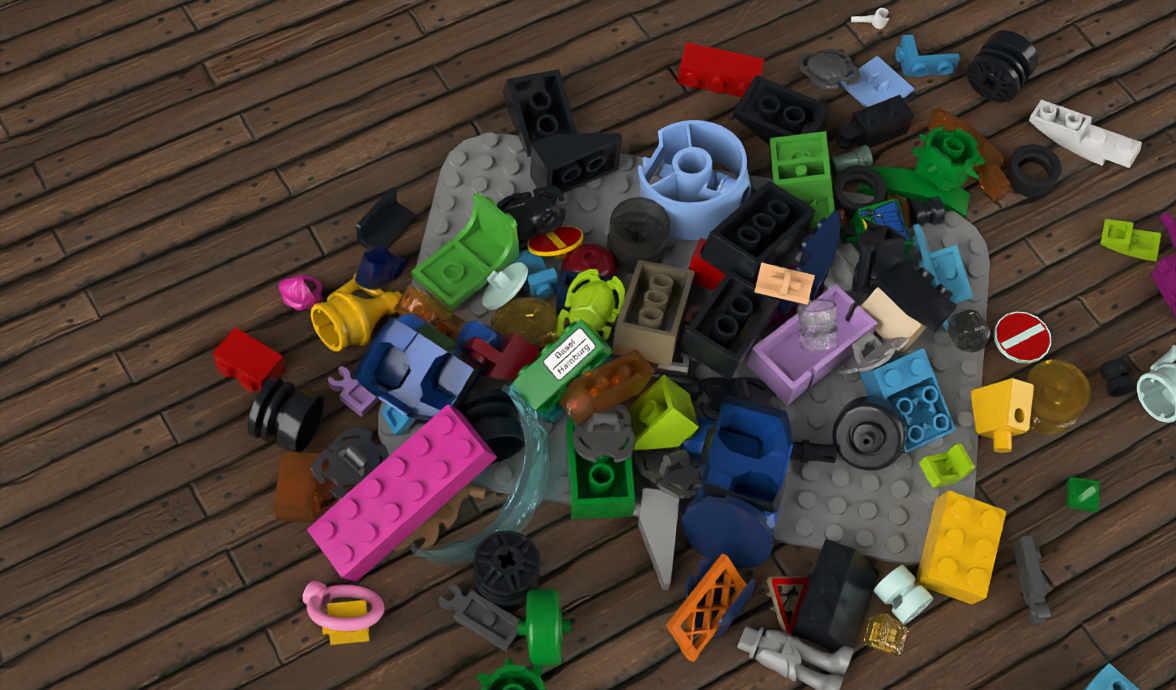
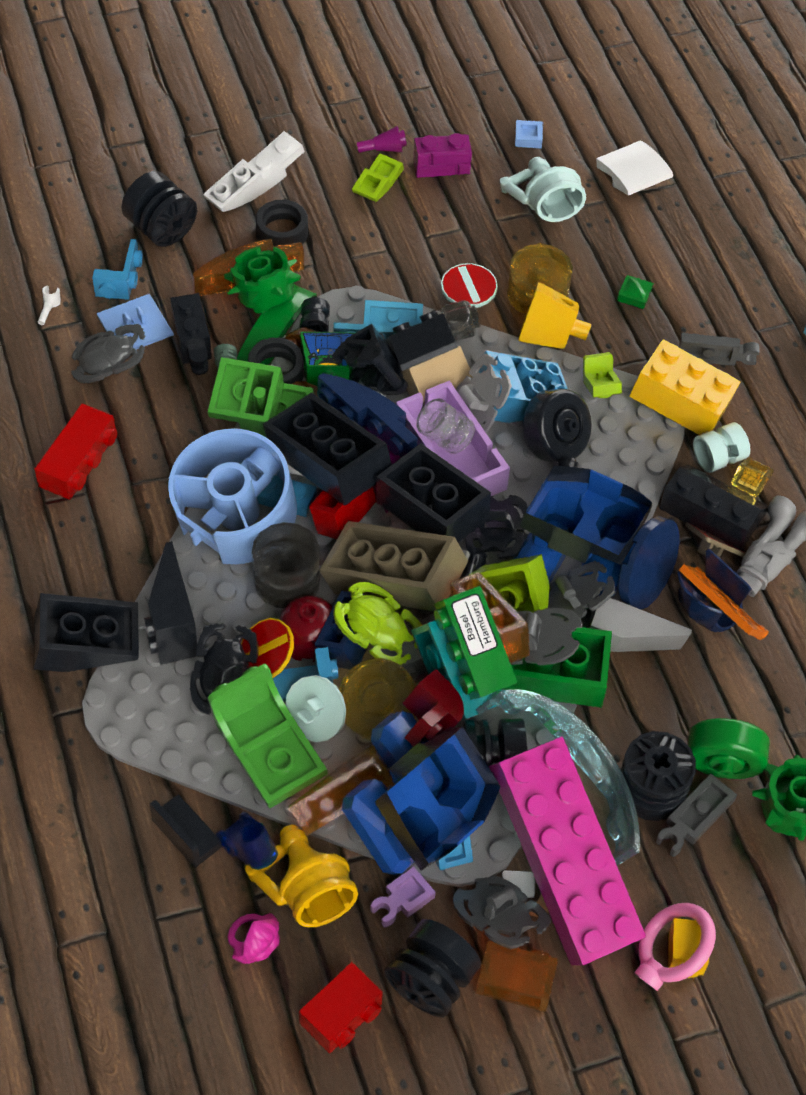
camera: 75 degrees left, 5 degrees down
black slope [733,75,830,146] -> none
light nougat hips [754,263,815,305] -> none
black wheel [1099,358,1137,397] -> none

